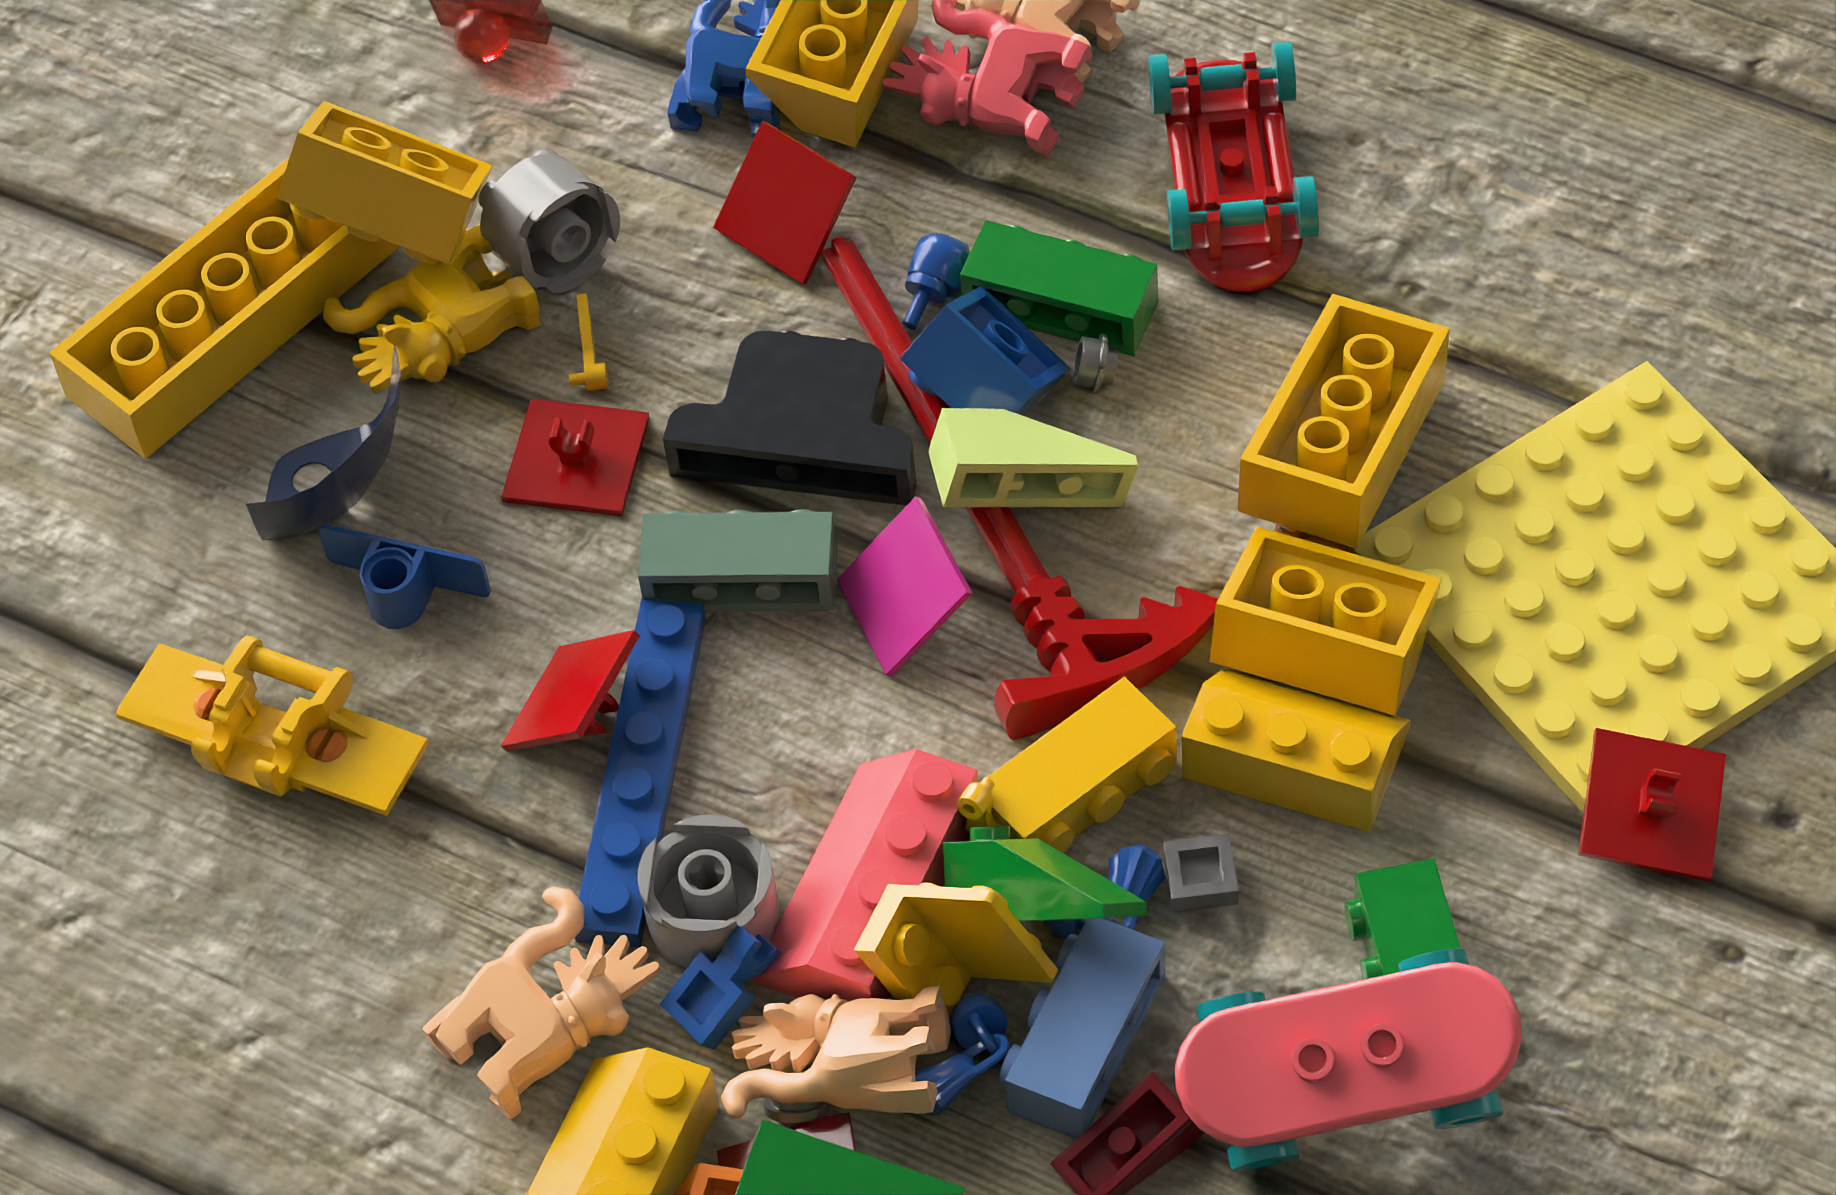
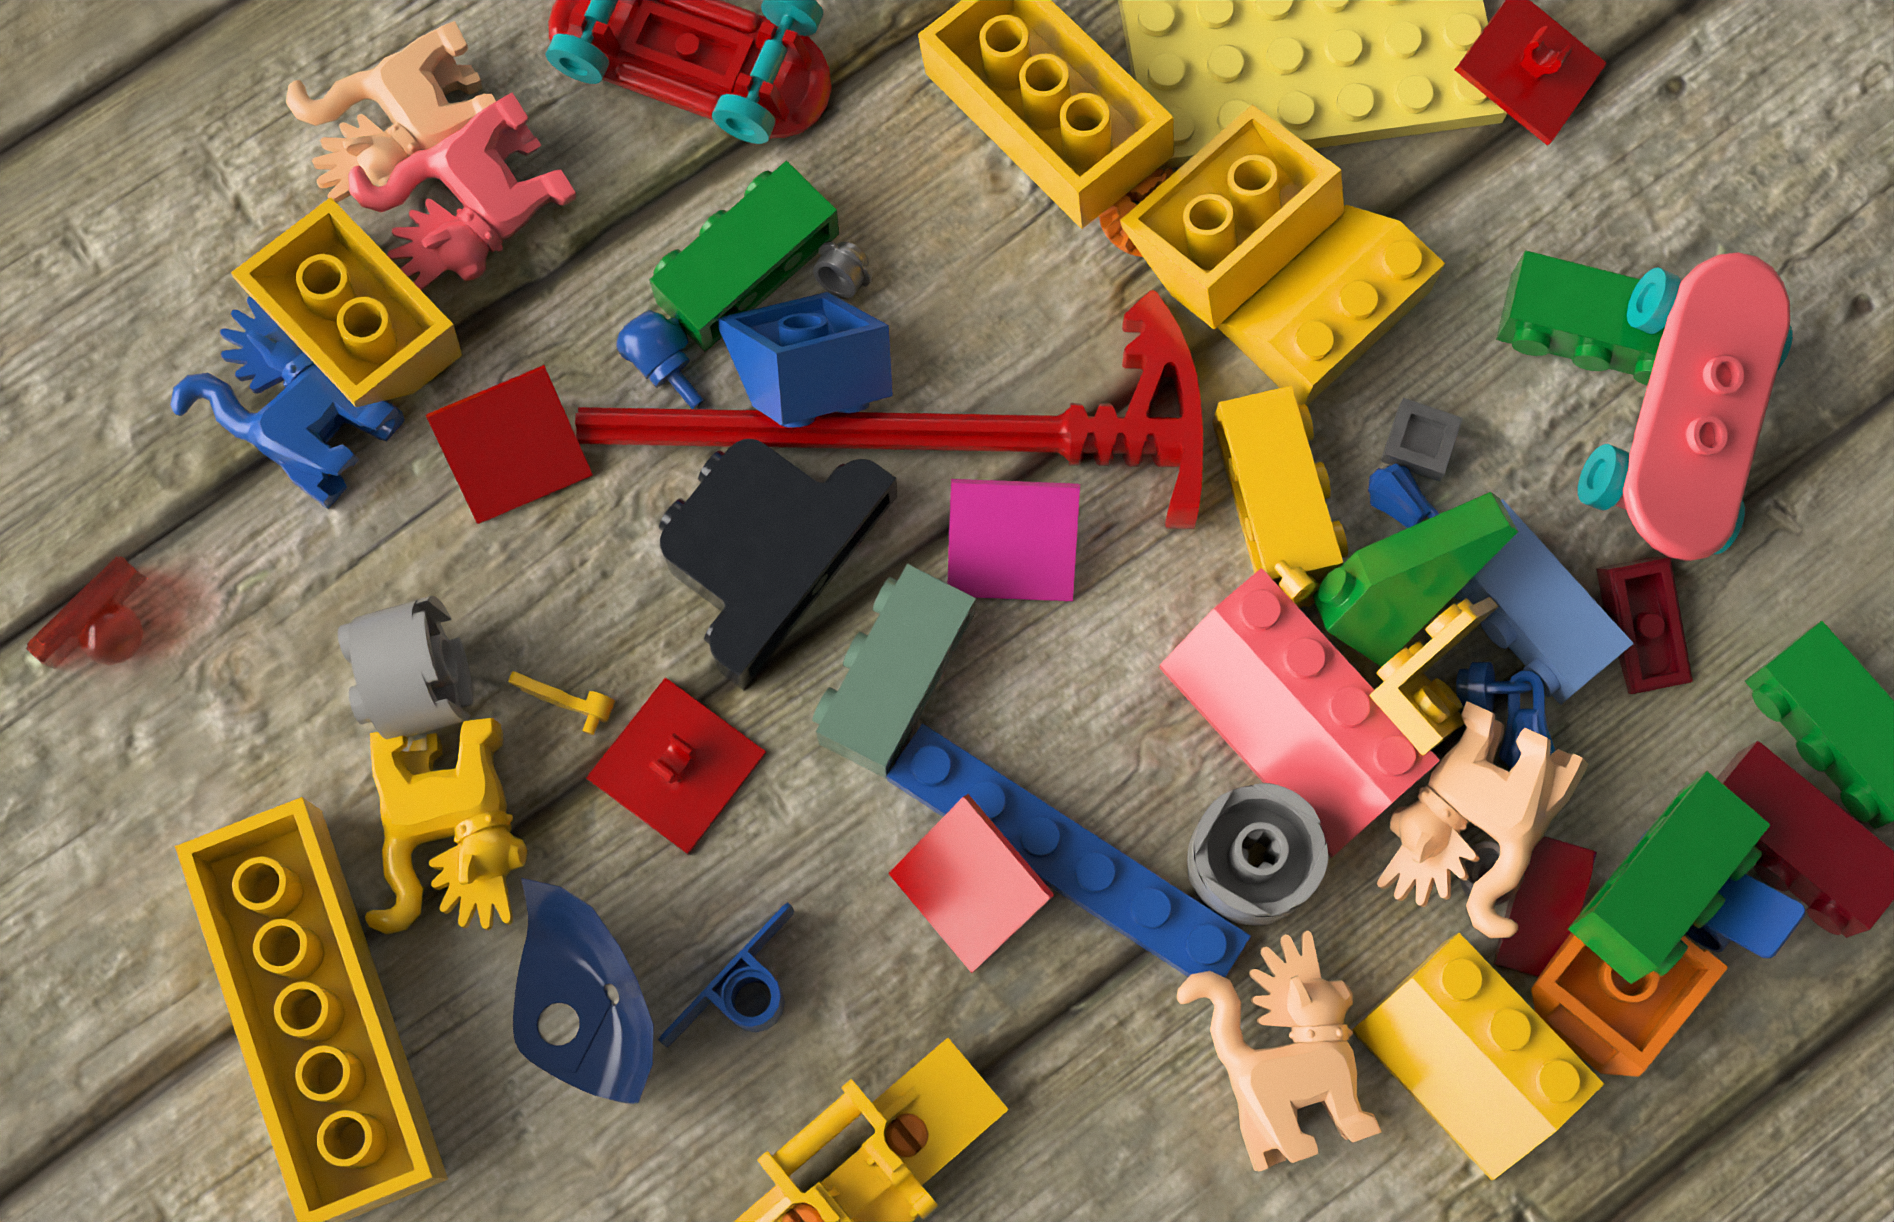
camera: 70 degrees left, 20 degrees up
yellow slope [276,101,493,264] -> none
blue plate [659,925,782,1050] -> none
yellowish green slope [928,408,1138,507] -> none

